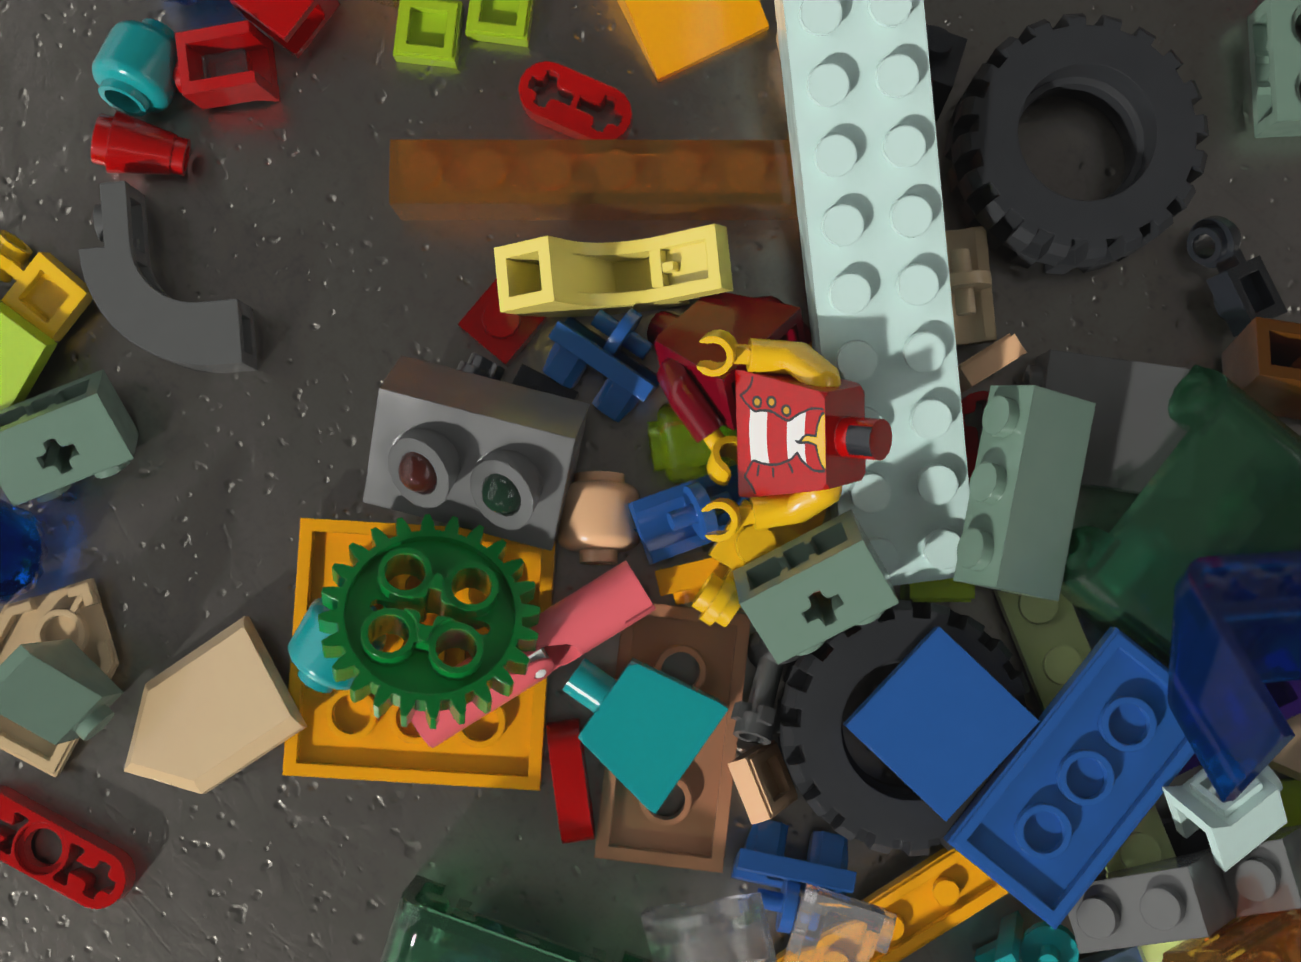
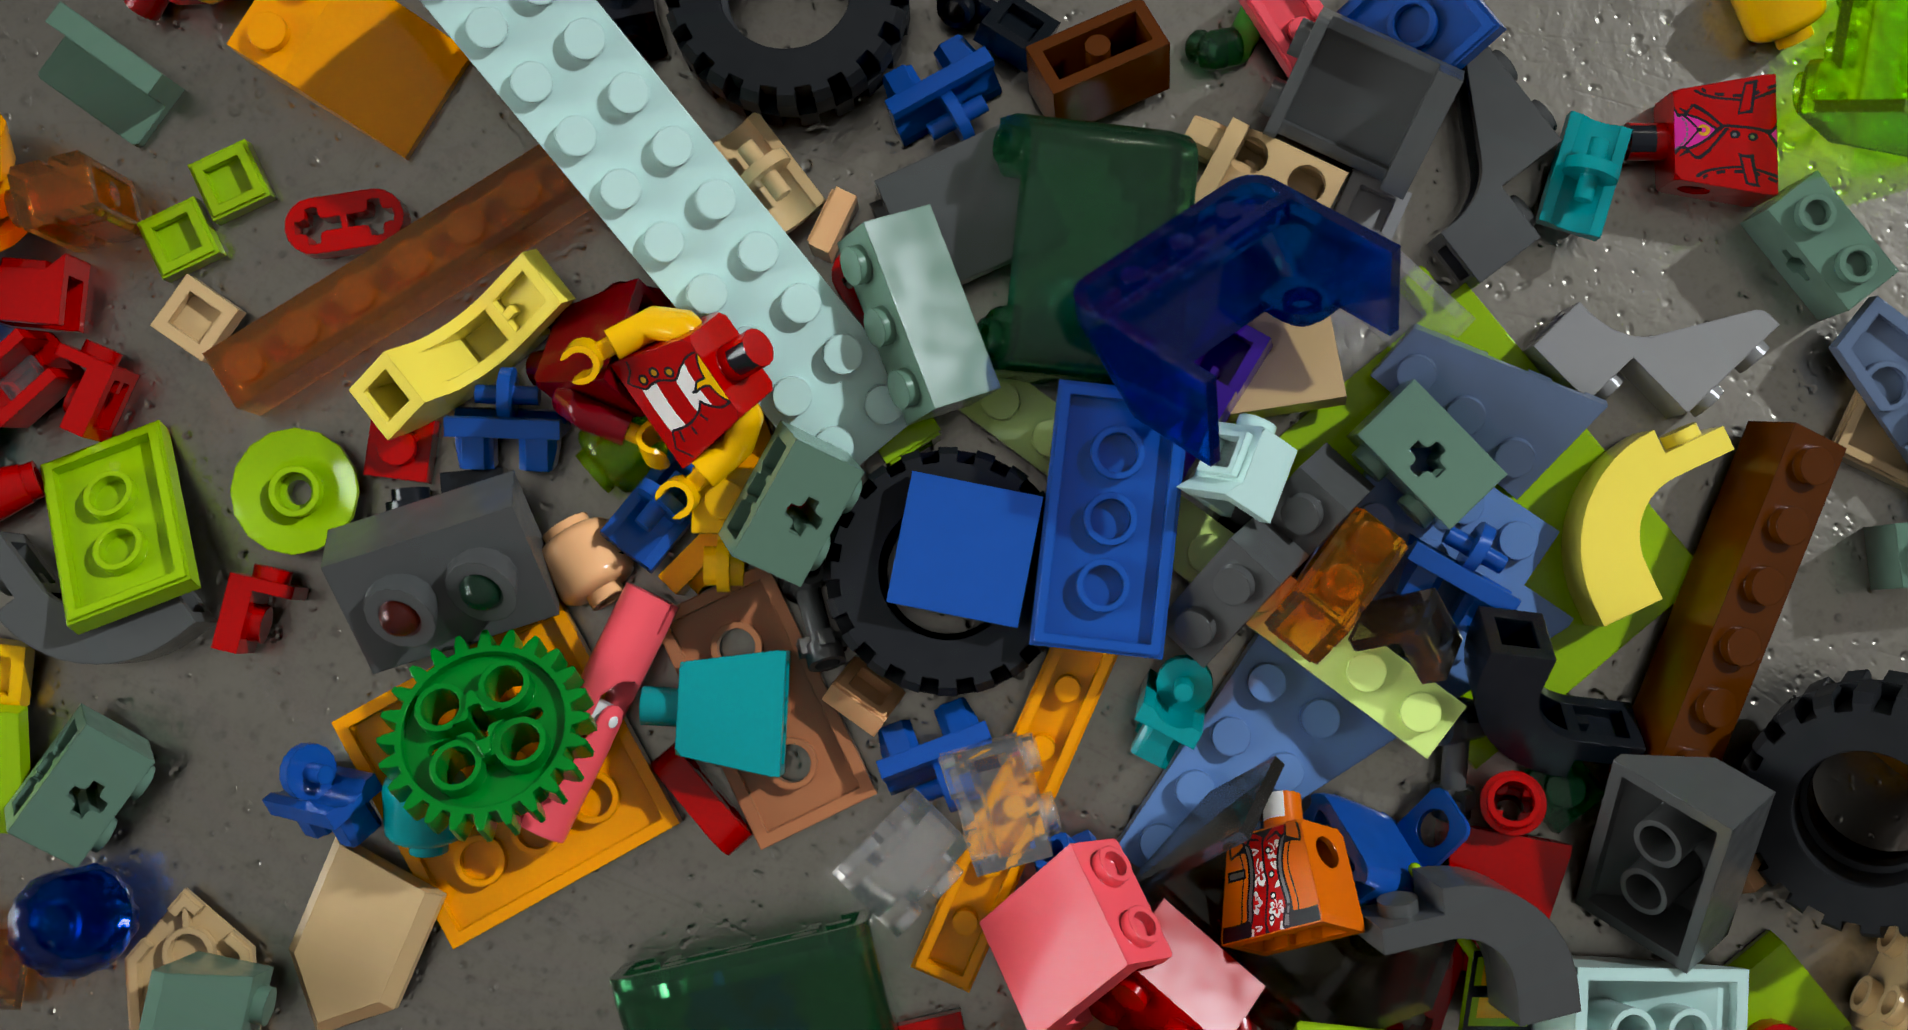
camera: 35 degrees left, 0 degrees up
none -> lime tile [40,420,201,635]
none -> red bracket [54,339,140,442]
none -> tan plate [150,274,247,364]
none -> red bracket [211,563,309,654]
none -> lime dish [230,428,360,555]
none -> blue hips [262,742,382,848]
none -> blue hips [882,34,1003,147]

